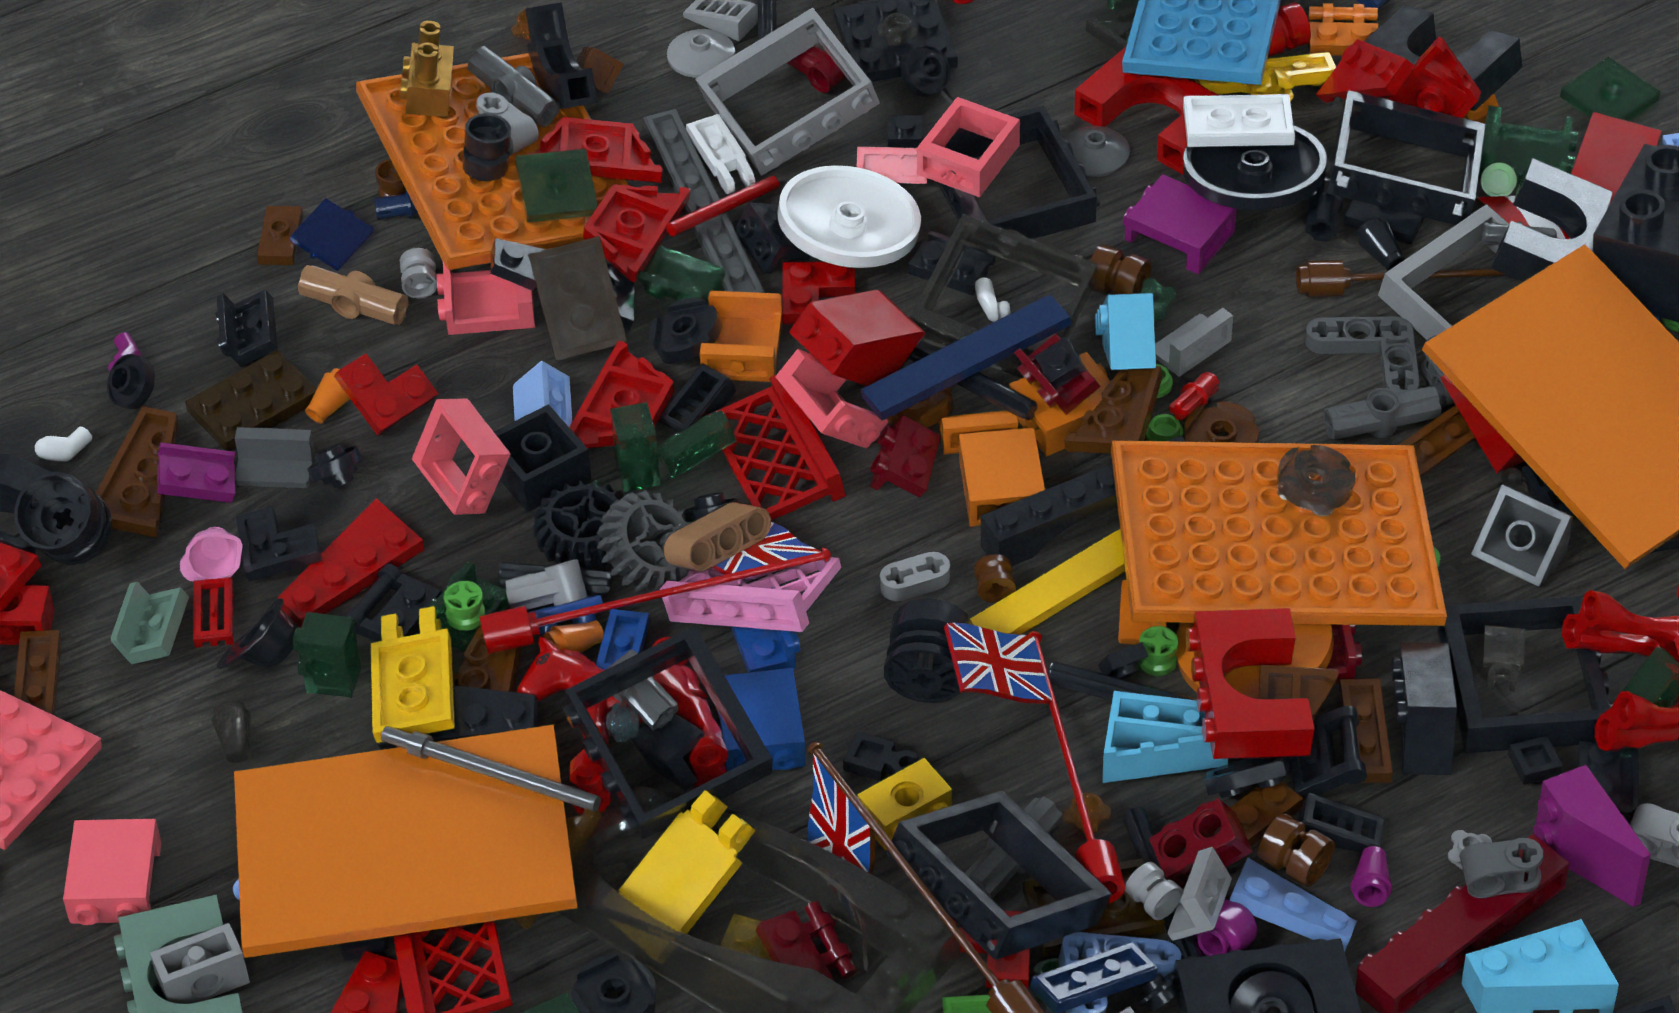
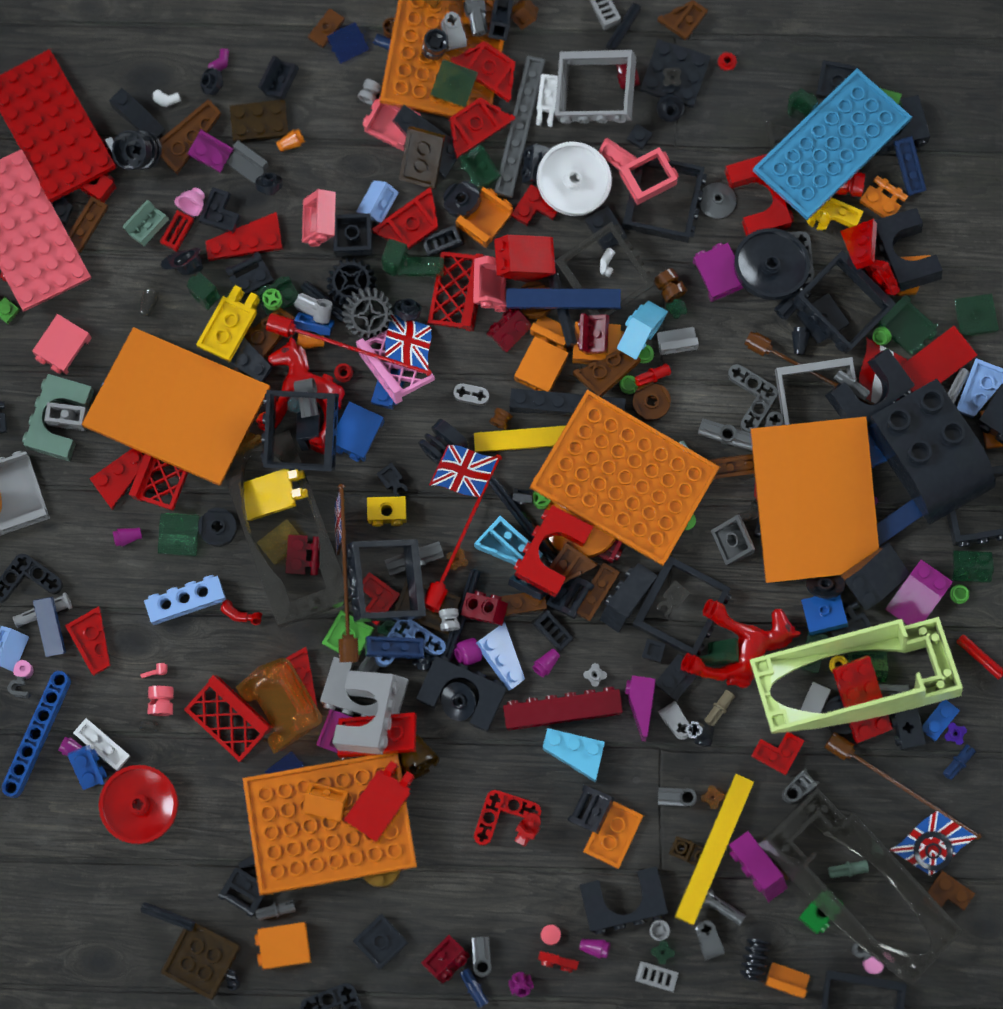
camera: 35 degrees right, 30 degrees up
medium nougat piece [298,265,409,325] -> none
red plate [334,353,439,436] -> none
dark grey bar [381,726,601,812] -> none
blue plate [596,609,650,670] -> none
medium nougat beam [664,502,771,572] -> none
red bar [666,175,779,236] -> none
light grey dish [667,29,735,78] -> none
black plate [1035,336,1087,390] -> none
light grey panel [1168,847,1232,941] -> none
white tile [1183,94,1295,147] -> none
reddish brown wheel [1257,813,1335,887] -> none
clear smoke plate [1277,445,1356,516] -> none
dark grey piece [1459,838,1543,898] -> none

